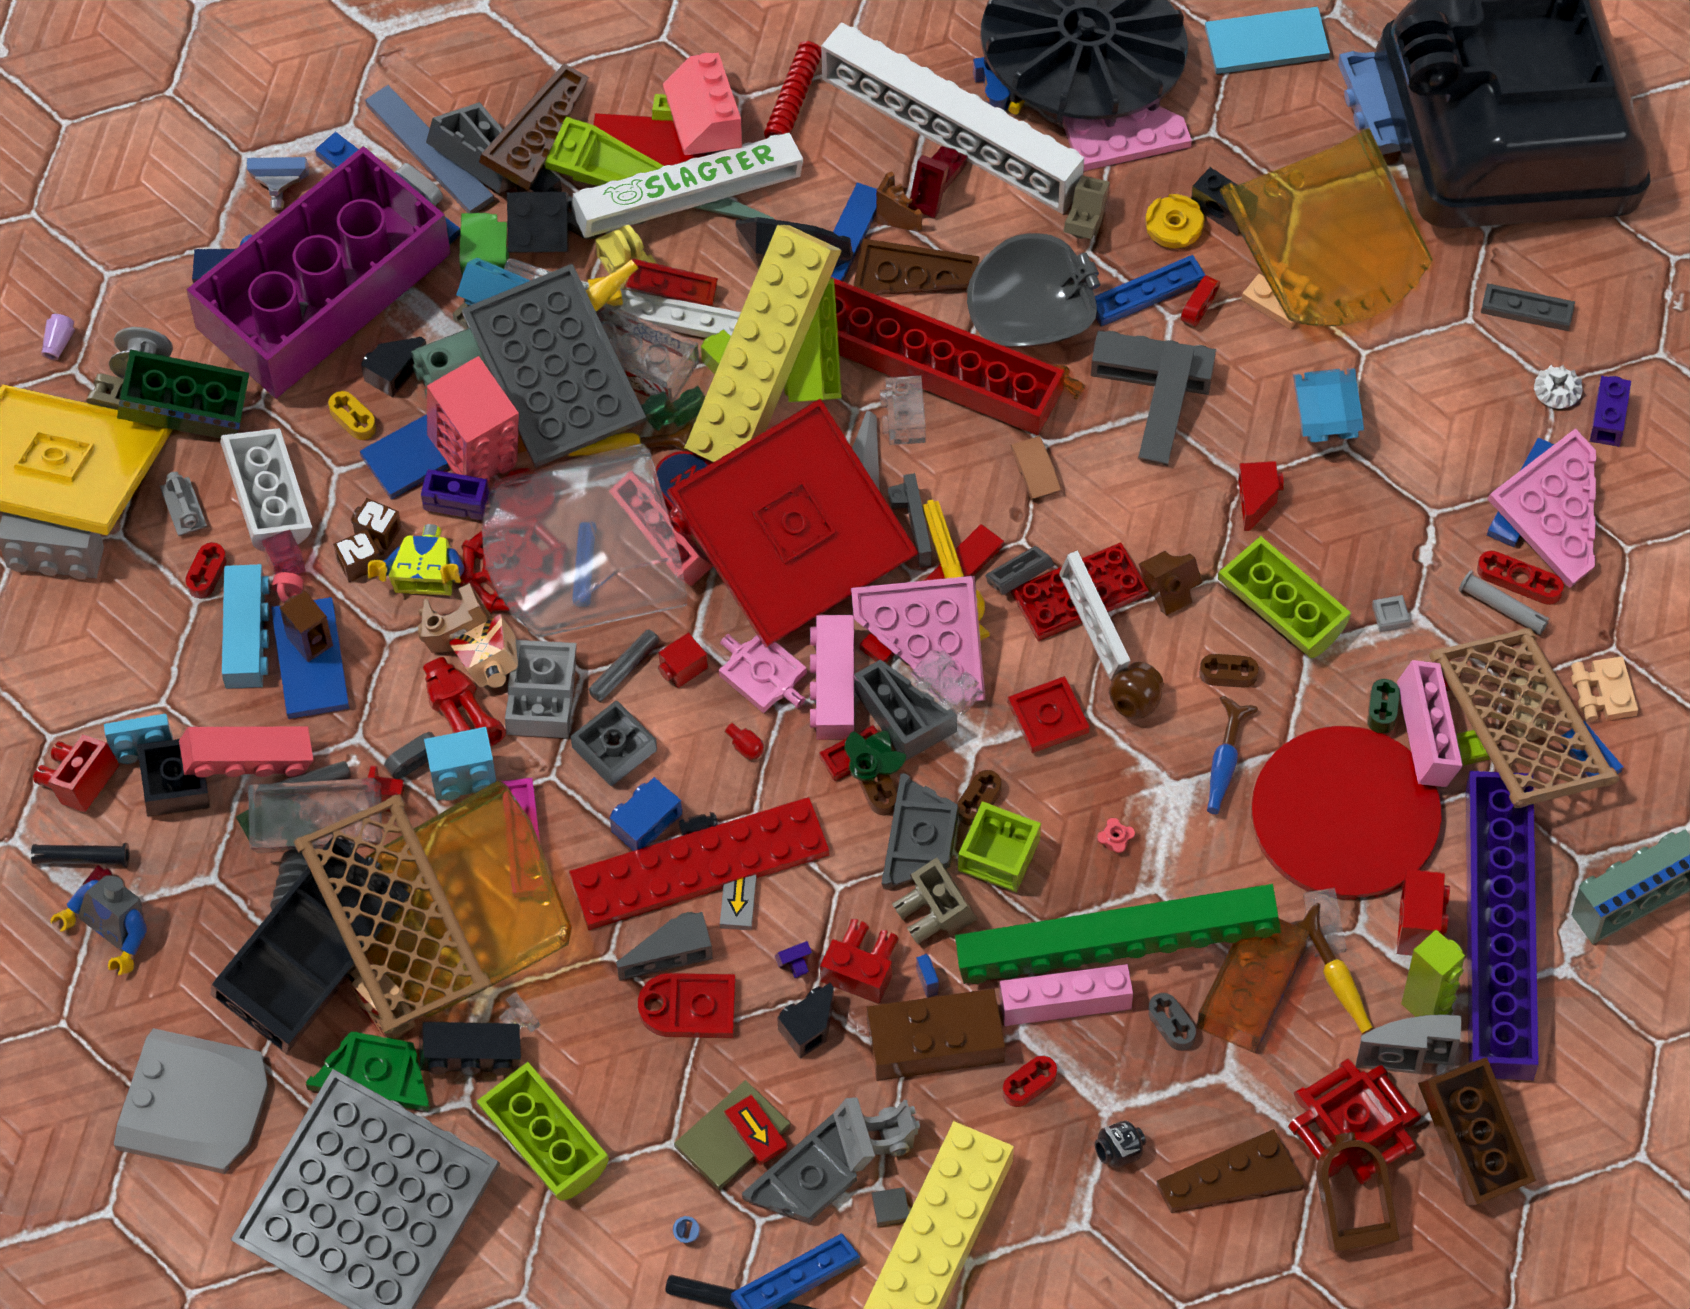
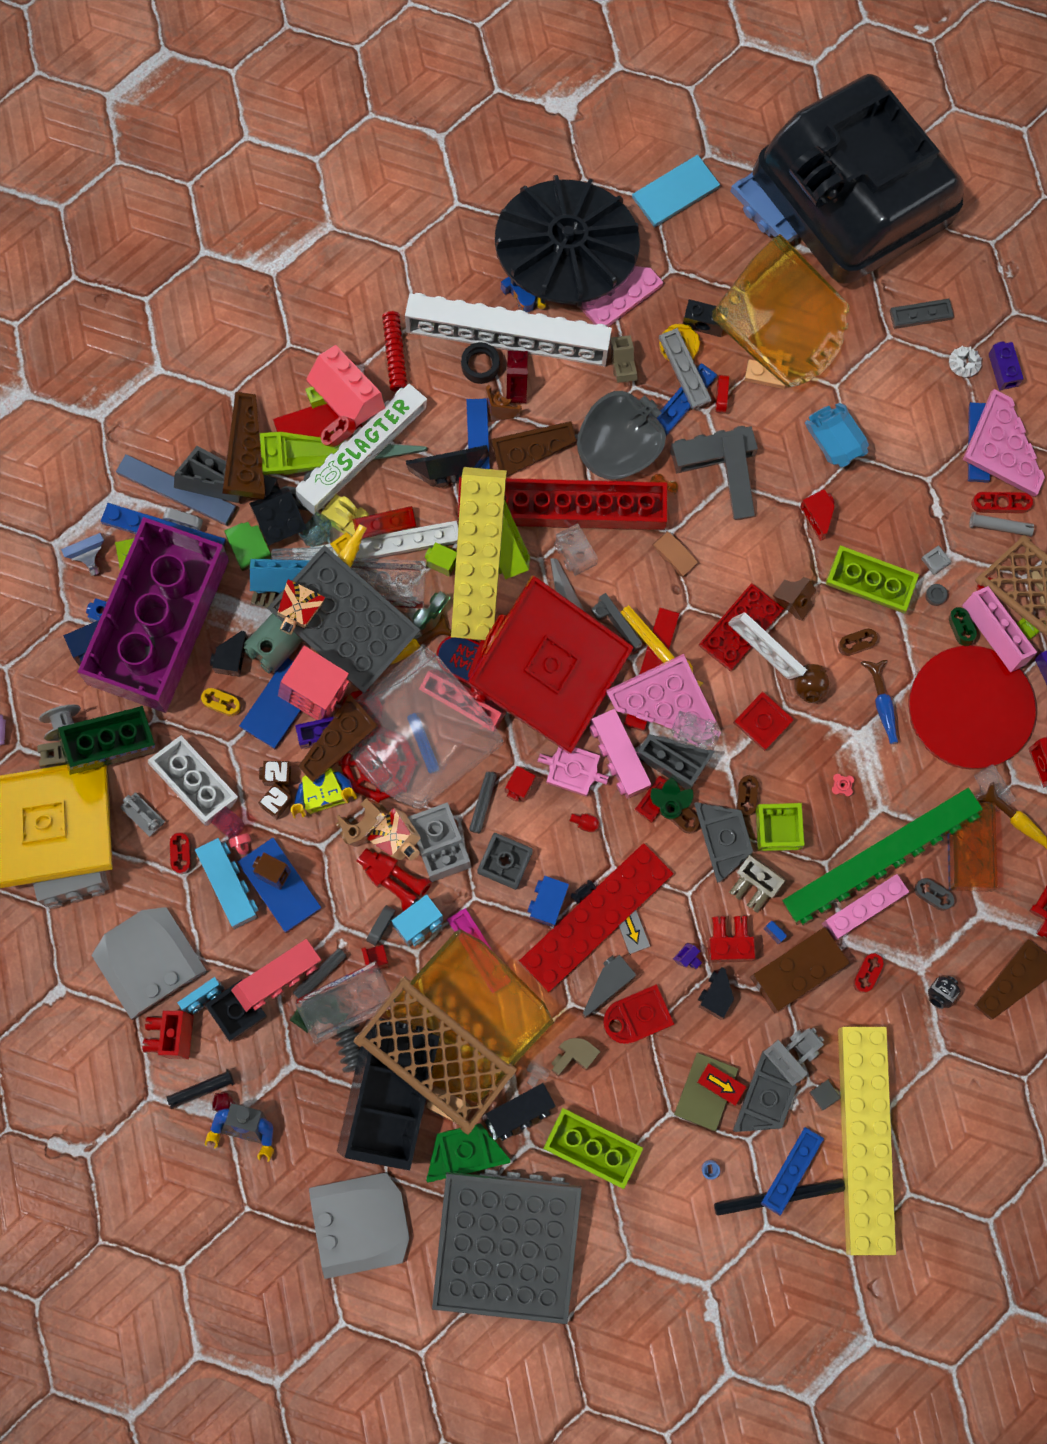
camera: 30 degrees left, 15 degrees up
dark grey tile [985,546,1054,595] -> none
none -> light grey wedge [91,907,207,1020]
none -> torso [277,579,325,635]
none -> clear light blue hair [298,512,332,547]
none -> reddish brown wing [298,694,378,783]
none -> red beam [321,416,356,447]
none -> black tyre [461,342,500,384]
none -> dark tan brick [551,1038,600,1076]
none -> light grey tile [659,328,711,410]
none -> dark grey tile [925,584,948,606]

